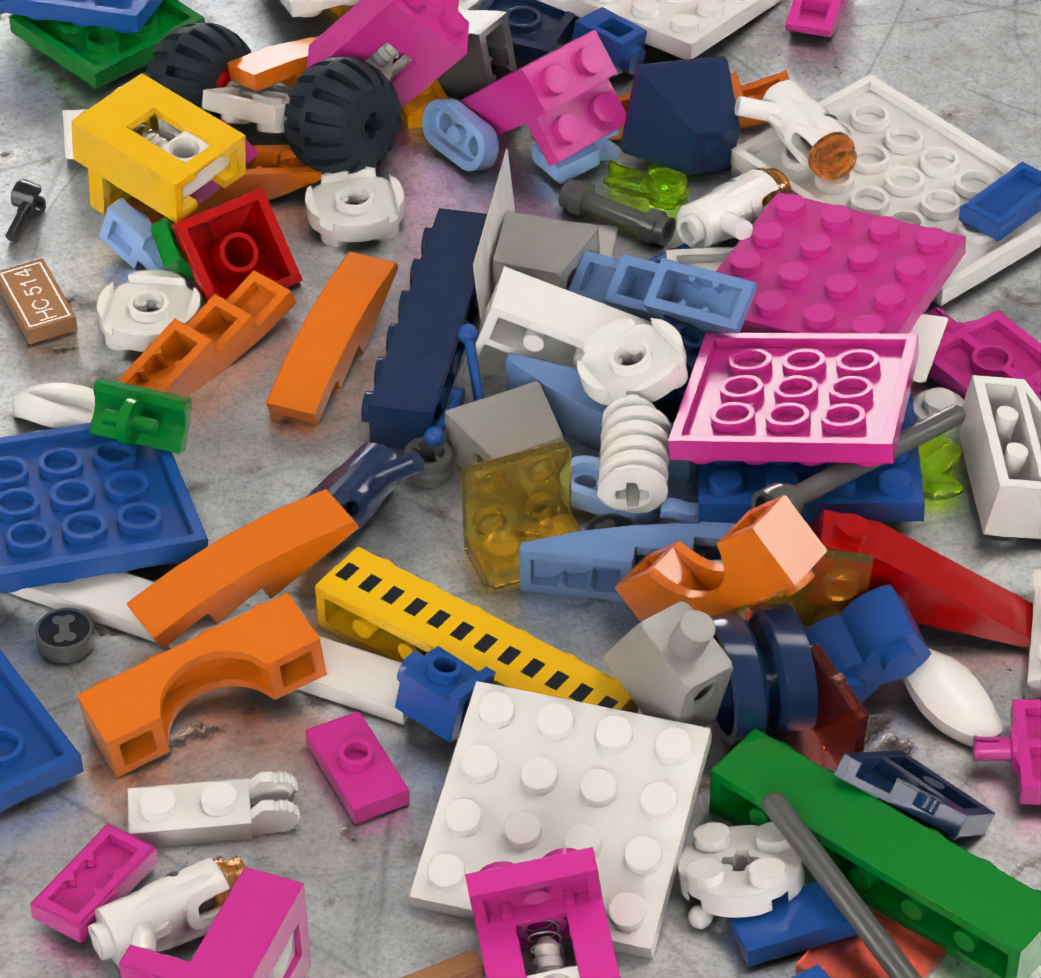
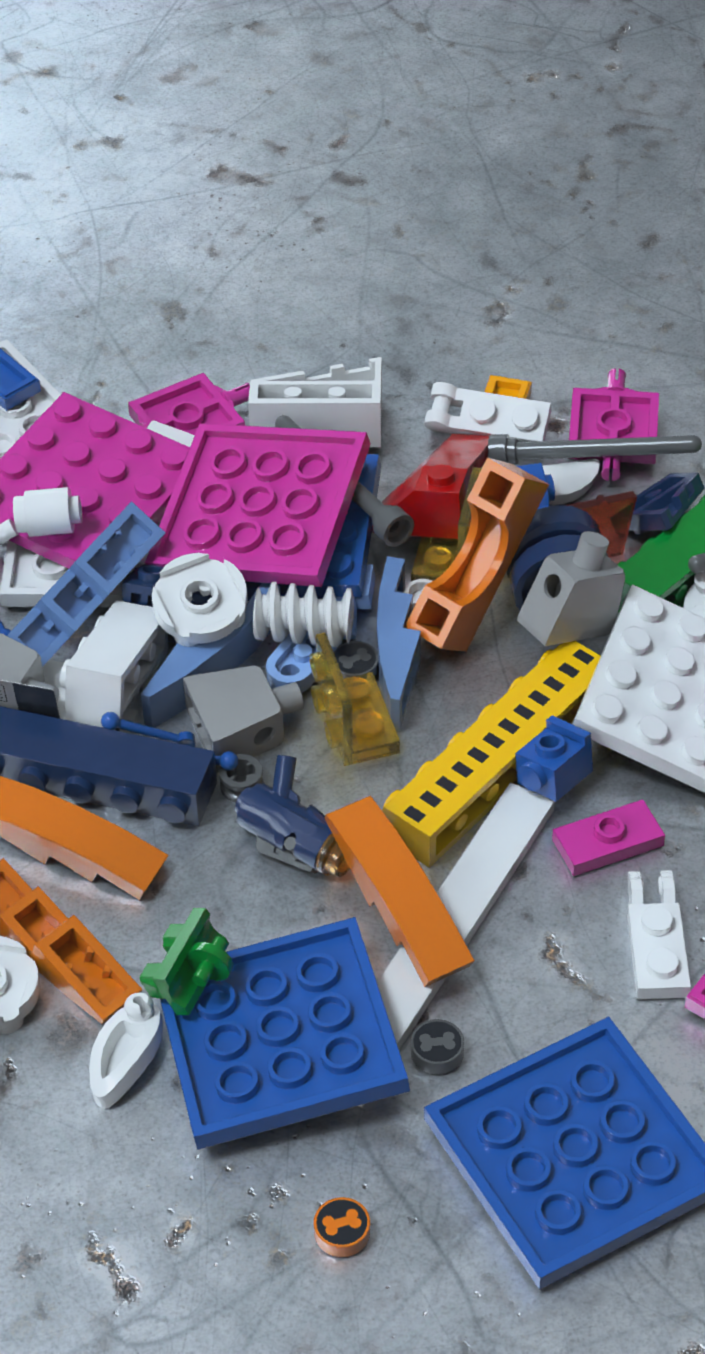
camera: 85 degrees left, 5 degrees up
orange arch [77,592,327,778] -> none
none -> white brick [13,487,82,537]
none -> dark grey piece [488,434,702,464]

